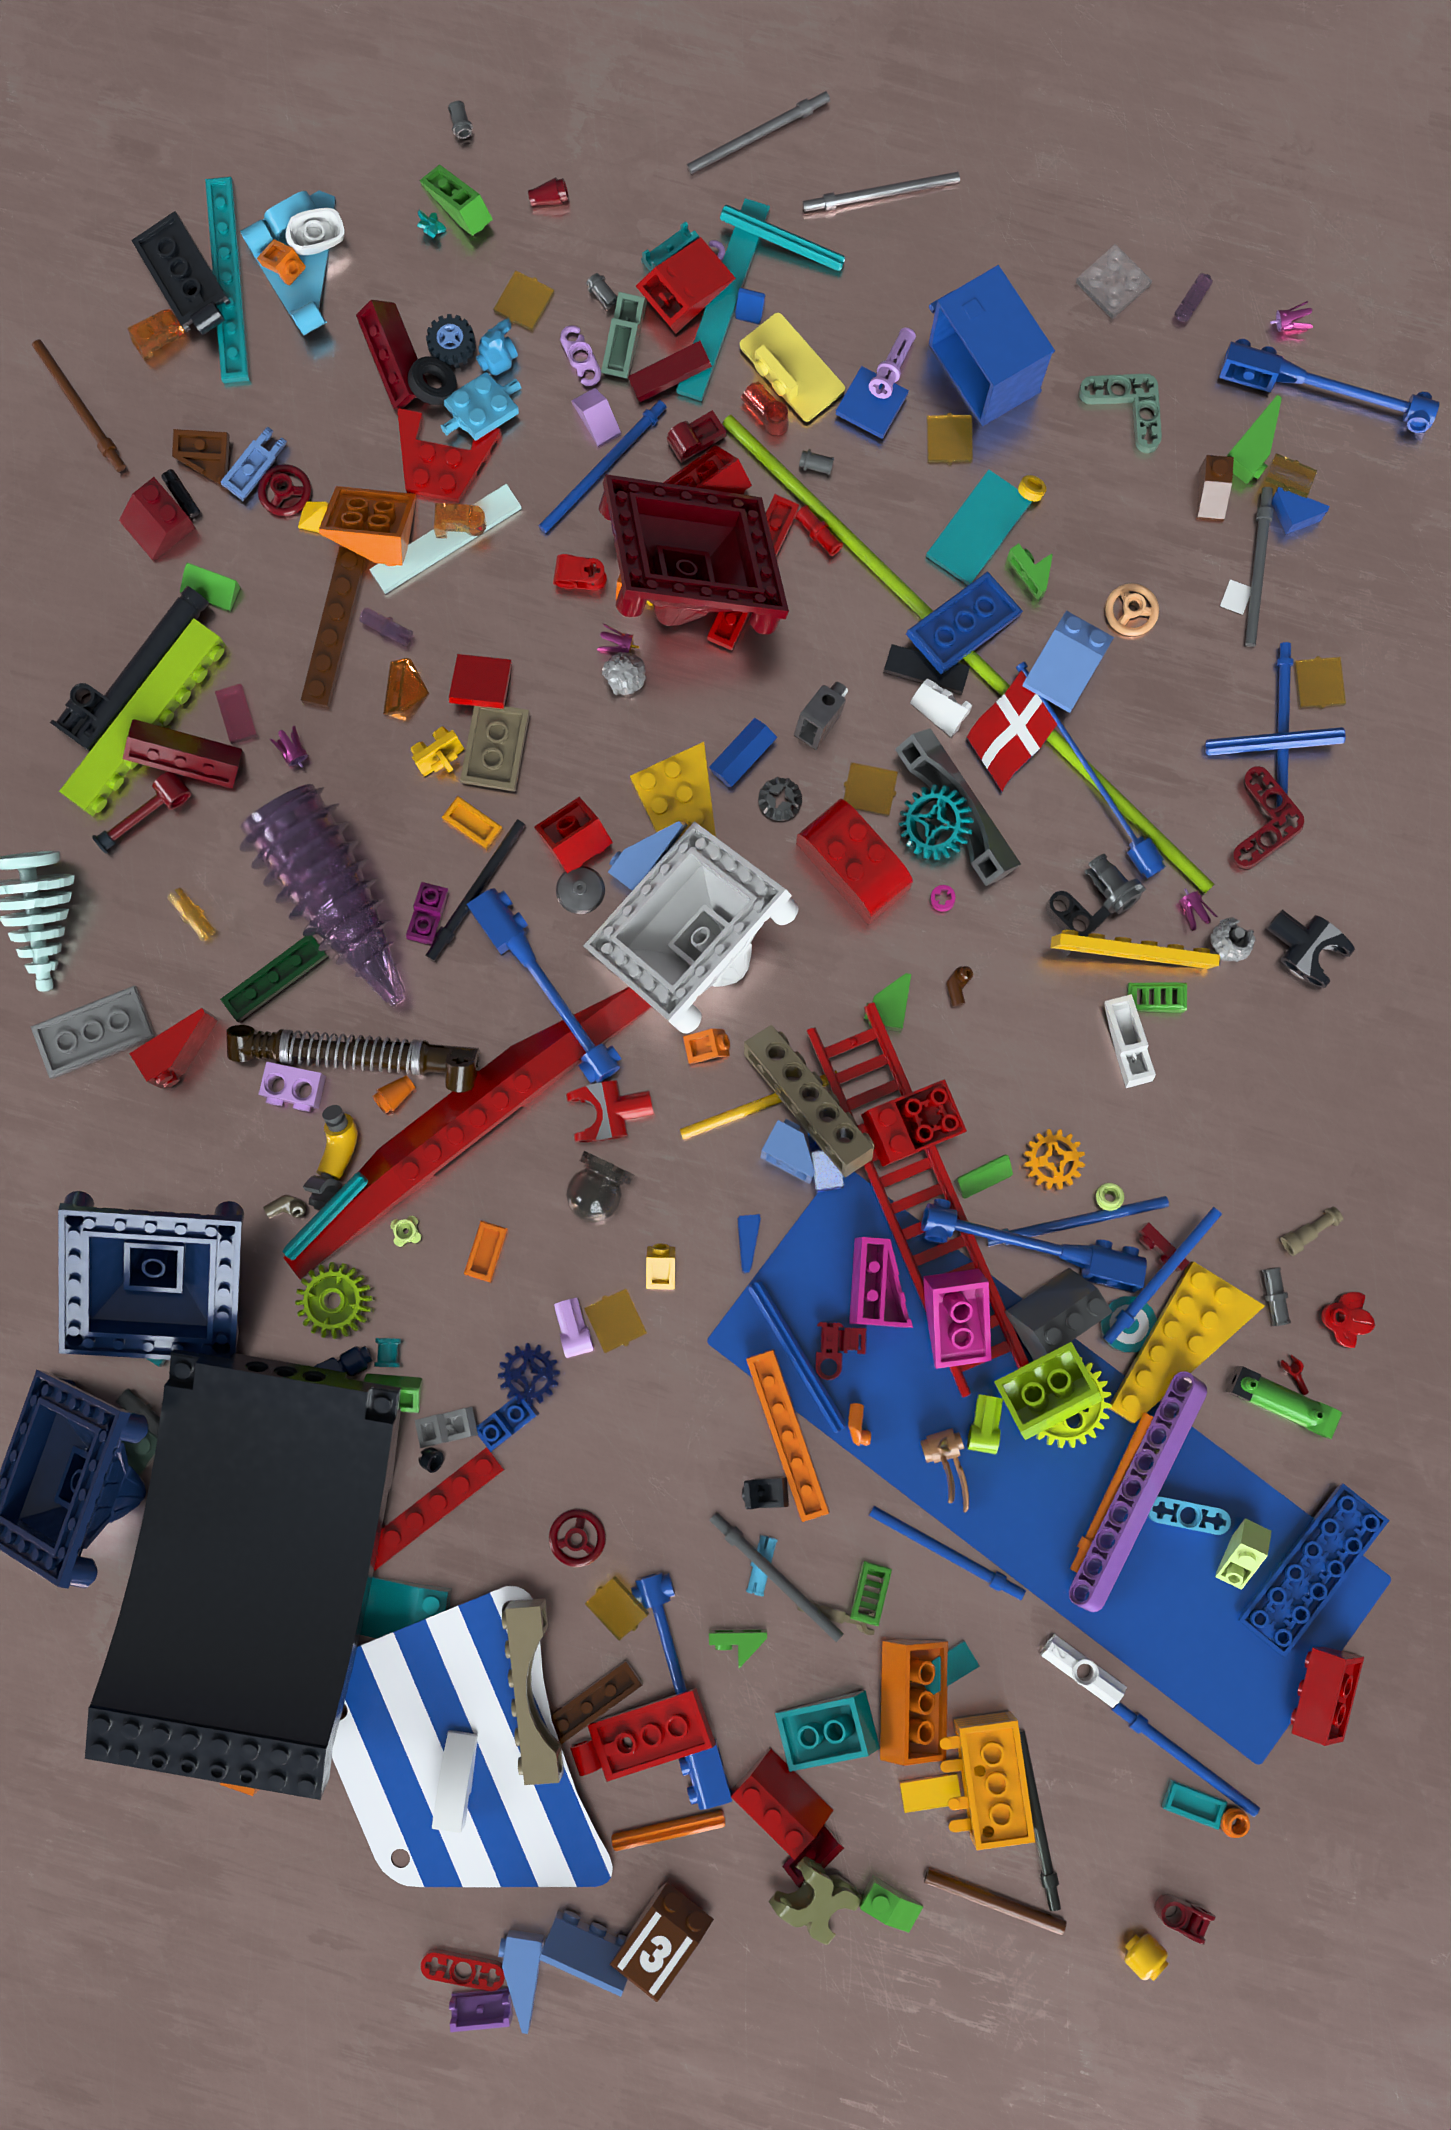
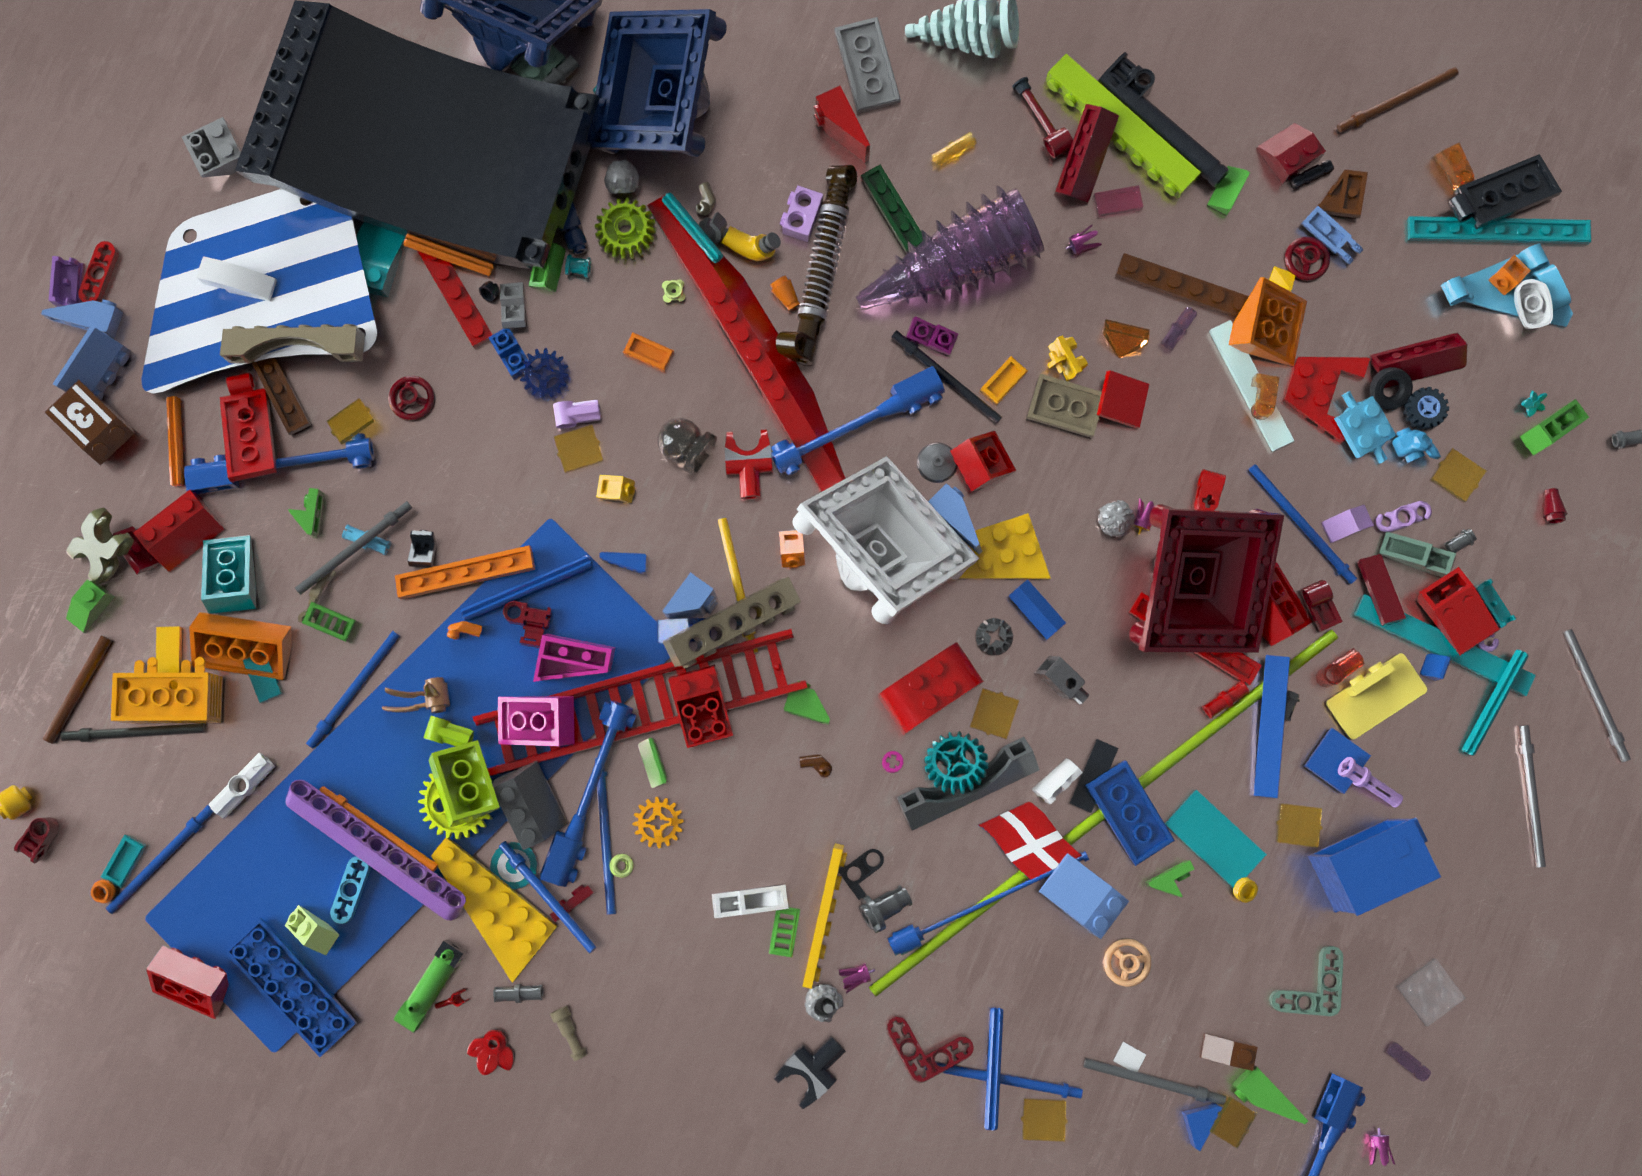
camera: 95 degrees right, 0 degrees up
none -> light grey slope [182,117,242,178]
none -> orange axle [404,233,494,276]
none -> light grey piece [604,159,640,193]
none -> blue tile [1254,655,1290,798]

